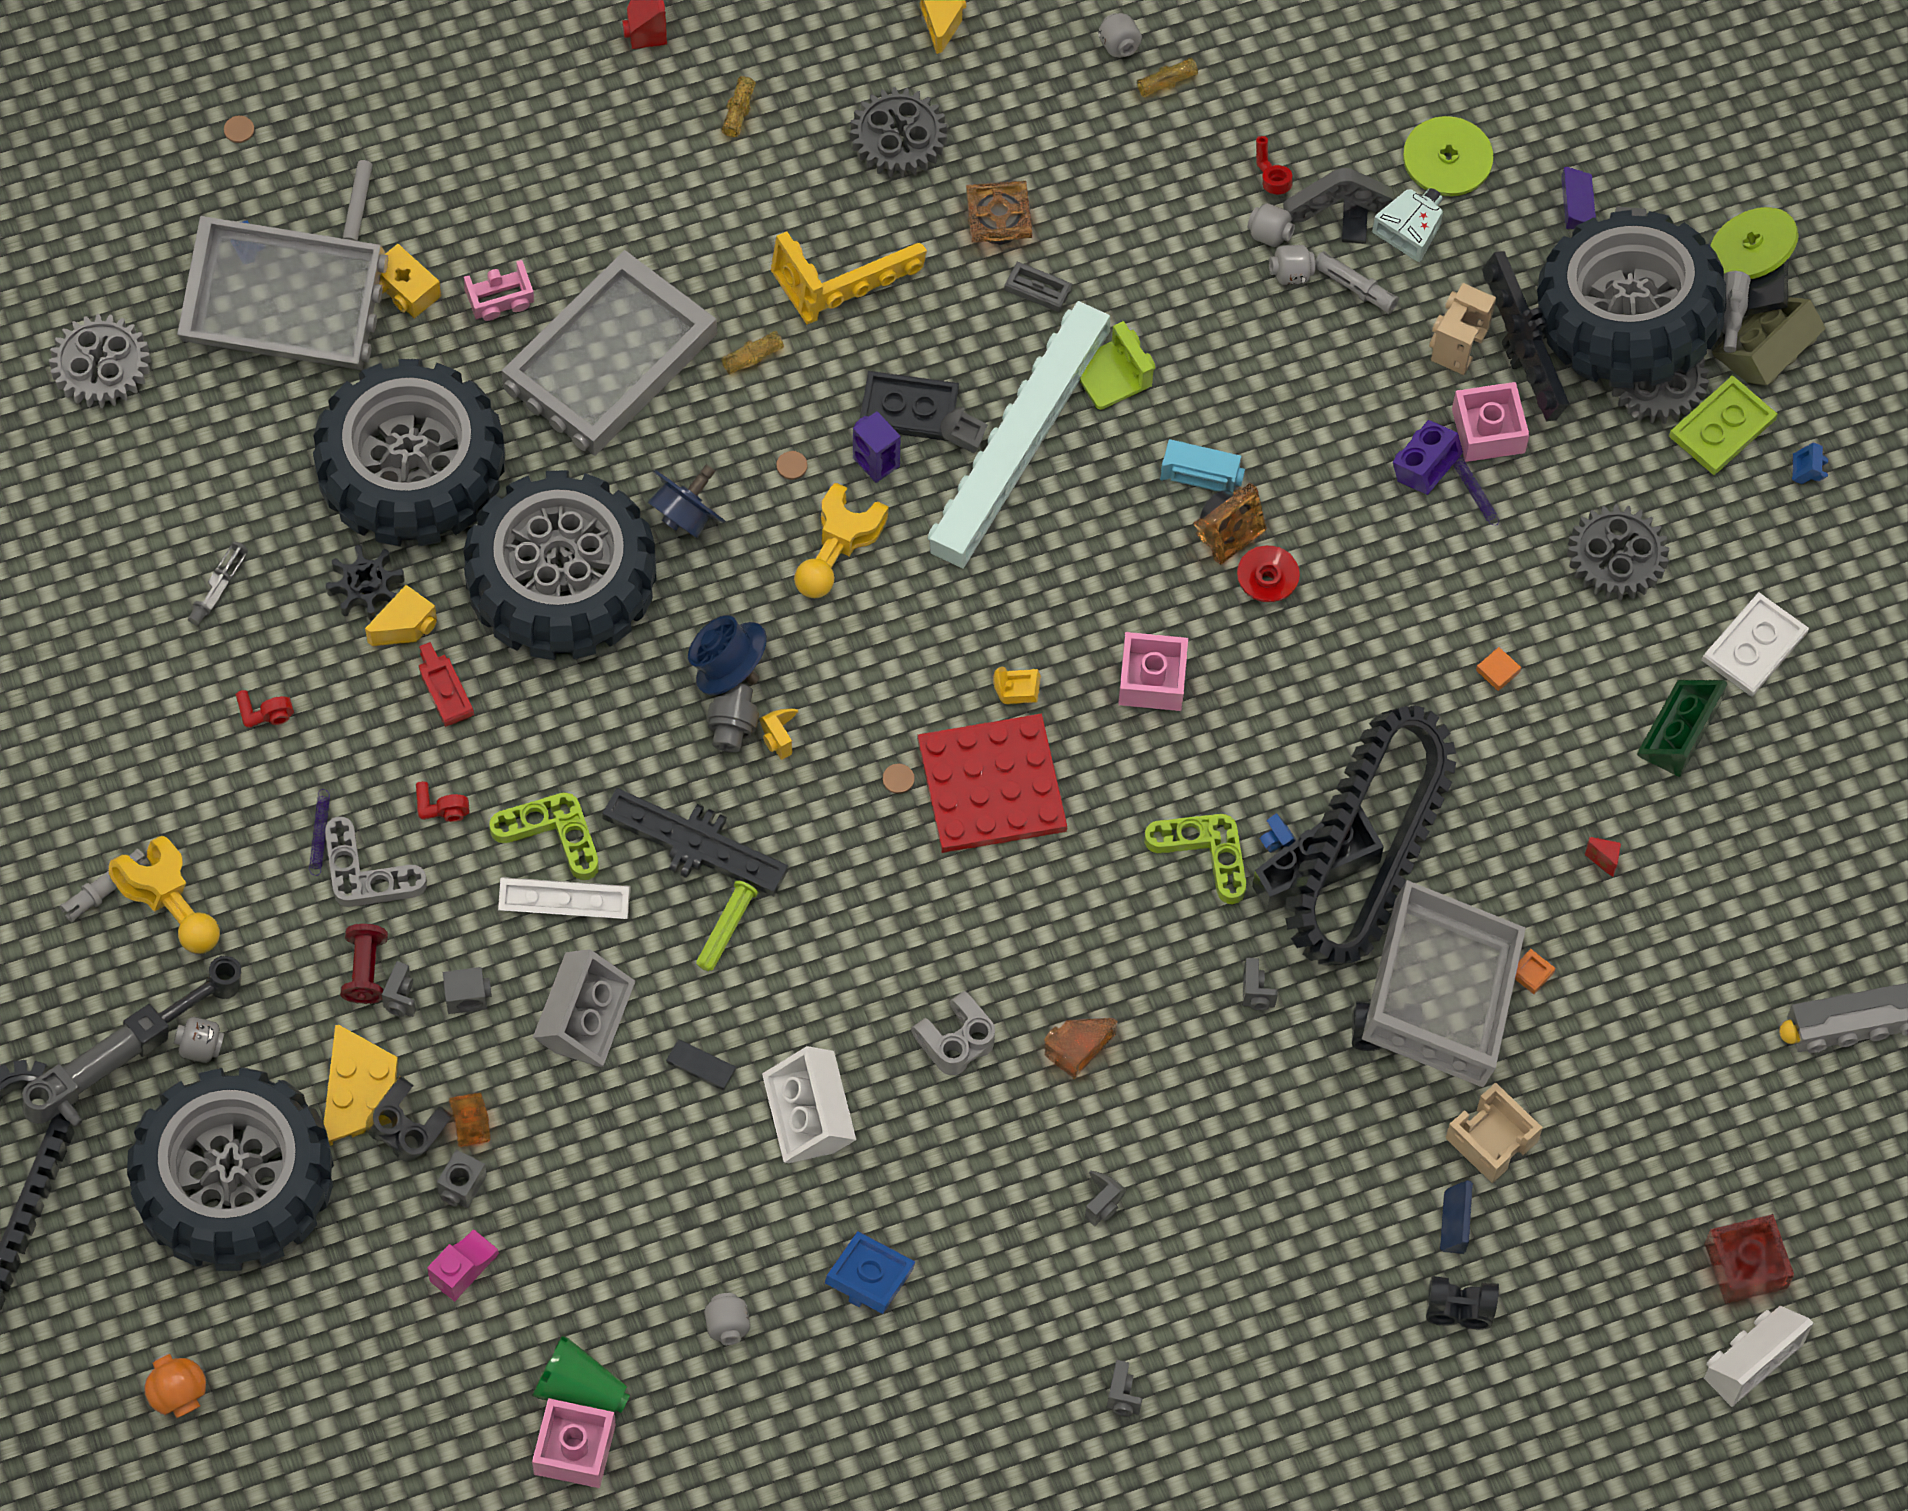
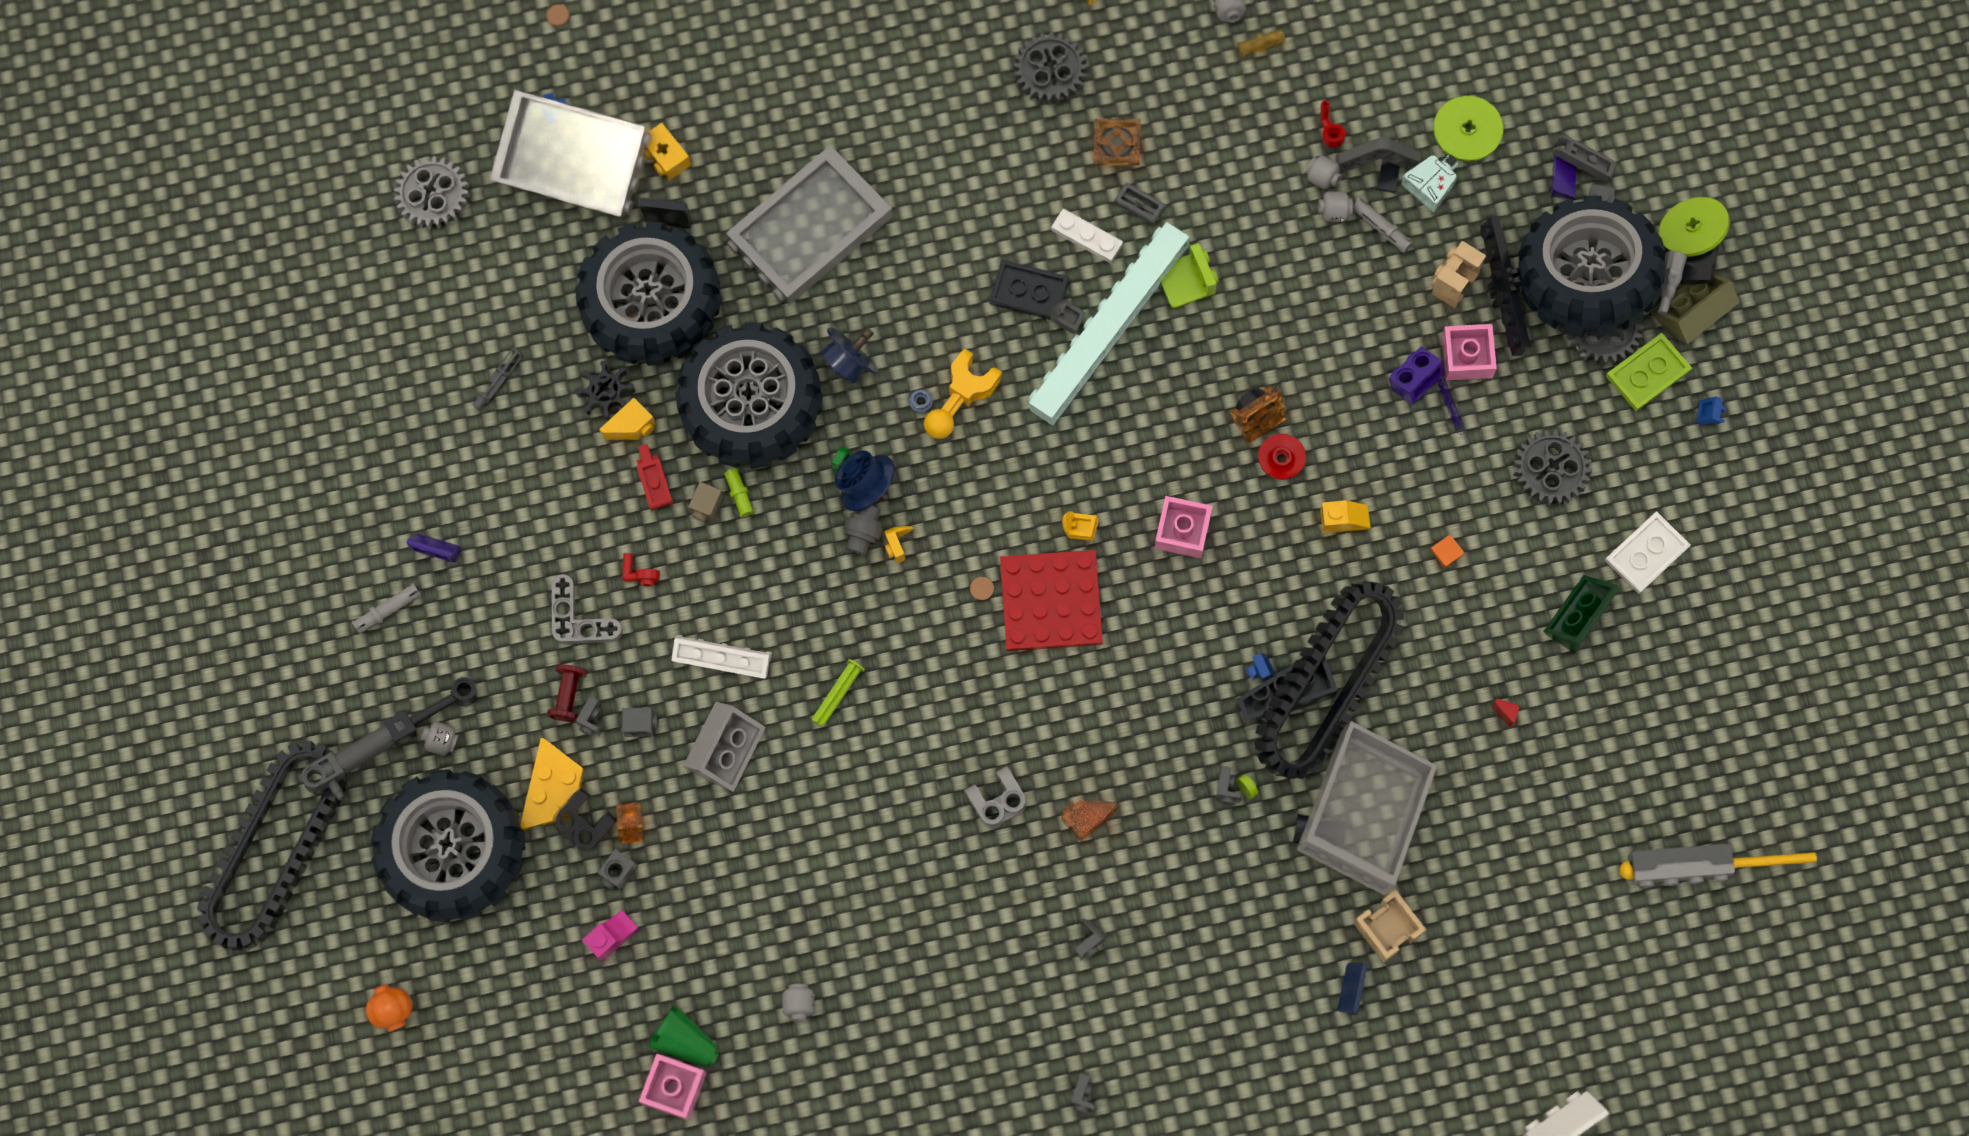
camera: 15 degrees right, 10 degrees up
yellow piece [109,836,220,954] -> none
red plate [235,690,294,728] -> none
dark purple piece [309,789,330,876] -> none
light grey piece [342,160,373,241] -> none
bright pink window [464,260,534,321] -> none
lime beam [489,793,599,880] -> none
black hinge [602,788,788,897] -> none
black piece [666,1039,736,1090] -> none
clear yellow pin [721,76,756,137] -> none
clear yellow pin [721,331,784,375] -> none
white slope [762,1046,856,1163] -> none
yellow bracket [771,231,927,325] -> none
medium nougat piece [776,451,807,480] -> none
blue hinge [825,1231,915,1314] -> none
dark purple brick [853,411,901,483] -> none
lime beam [1144,814,1246,904] -> none
medium azure window [1160,439,1245,493] -> none
black piece [1426,1276,1499,1330] -> none
orange tile [1515,949,1556,994] -> none
clear red brick [1704,1214,1794,1304] -> none
none -> dark purple slope [407,534,461,563]
none -> black tile [639,198,692,228]
none -> dark tan brick [688,482,724,522]
none -> lime pin [724,468,754,518]
none -> green tile [832,446,851,473]
none -> sand blue plate [909,390,933,413]
none -> white plate [1051,209,1123,263]
none -> lime tile [1236,774,1258,799]
none -> yellow slope [1320,500,1371,533]
none -> dark grey hinge [1553,134,1616,183]

